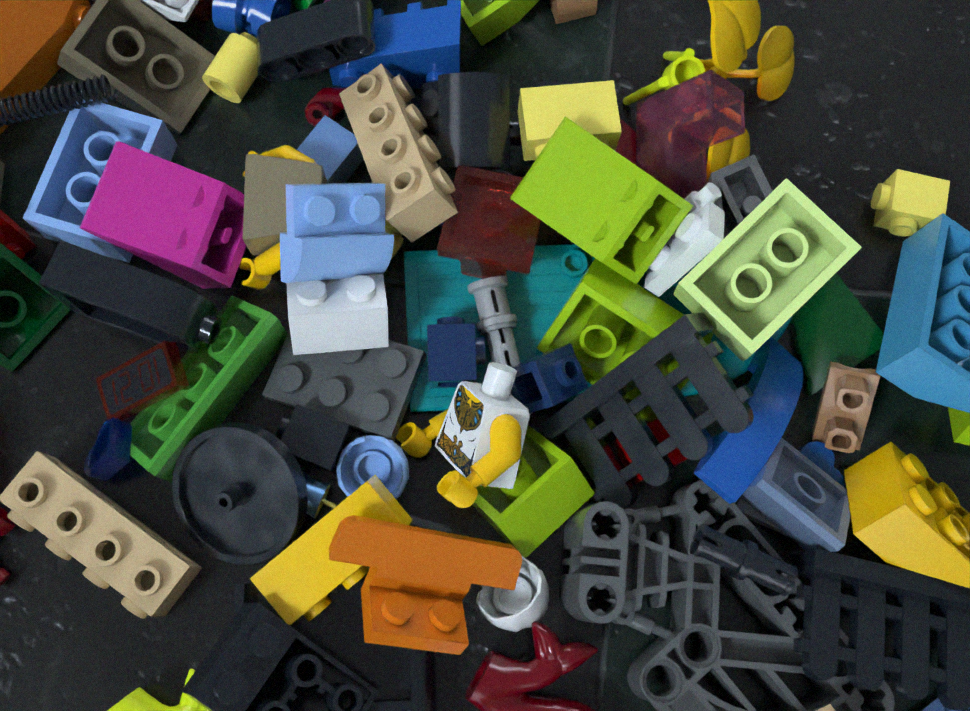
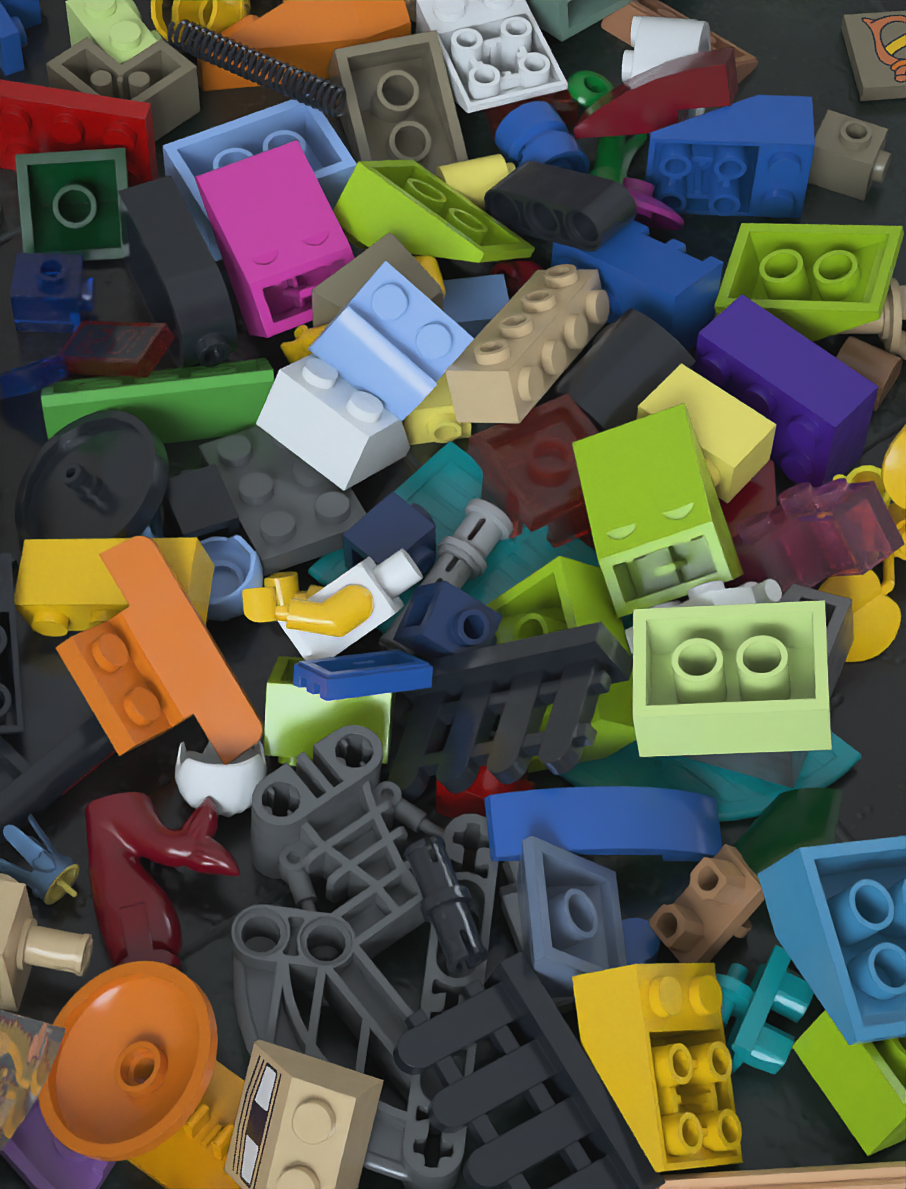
camera: 50 degrees right, 20 degrees down
none -> clear blue brick [10,253,96,333]
none -> blue tile [293,649,433,701]
none -> lime slope [333,159,535,263]
none -> dark purple brick [693,294,878,496]
none -> teal hips [716,945,814,1075]

